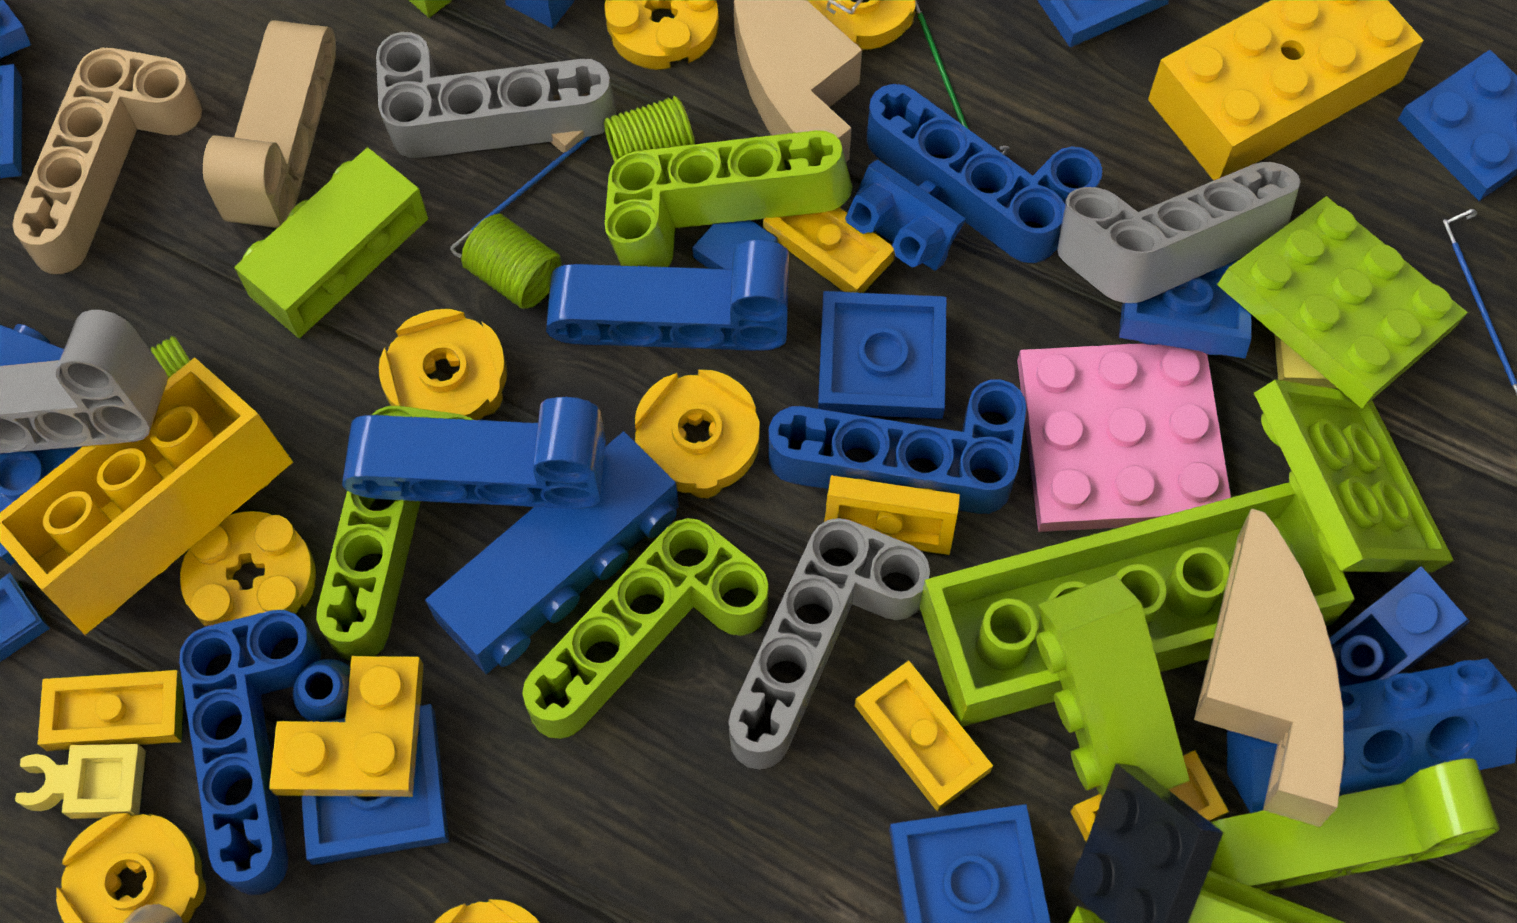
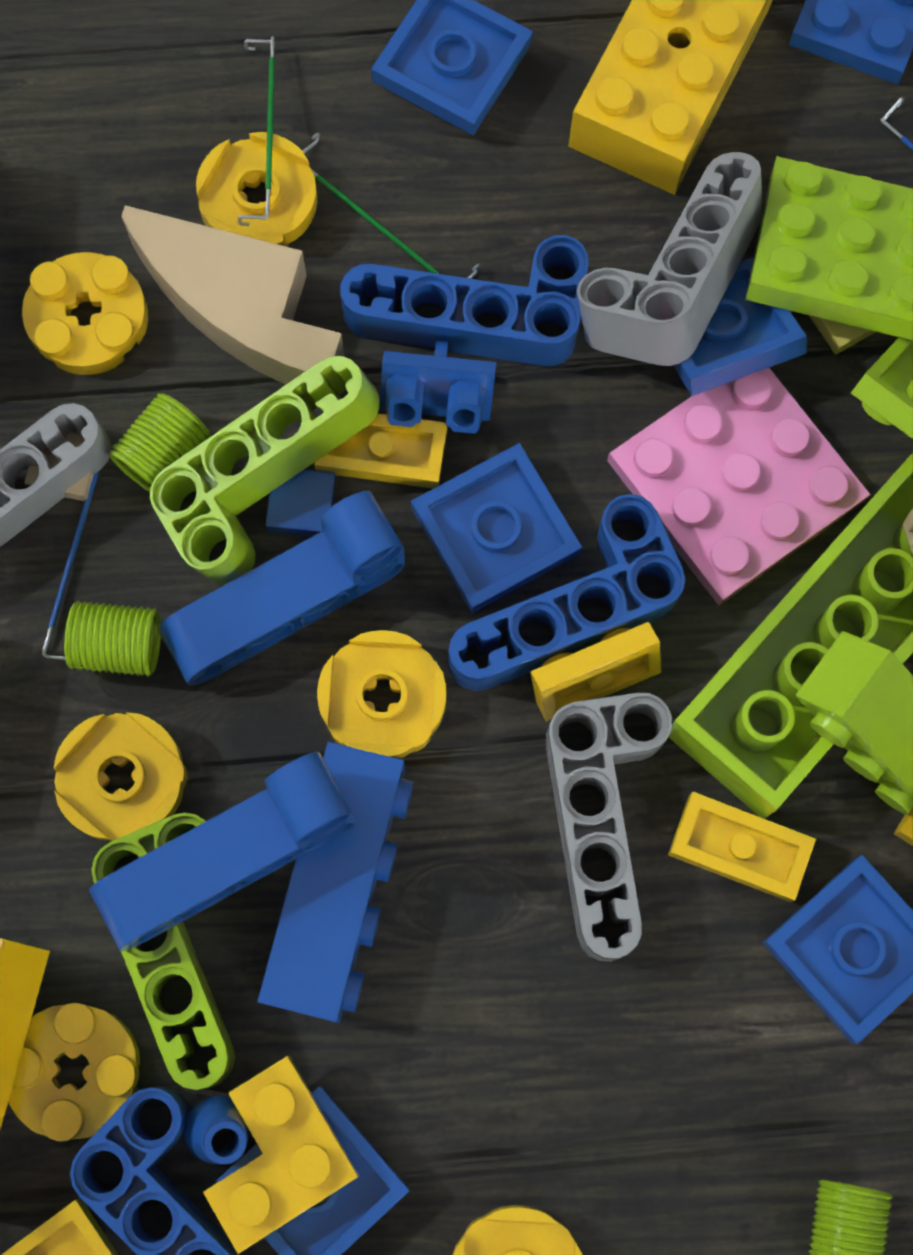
camera: 35 degrees left, 10 degrees up
lime beam [522,518,768,739] -> none

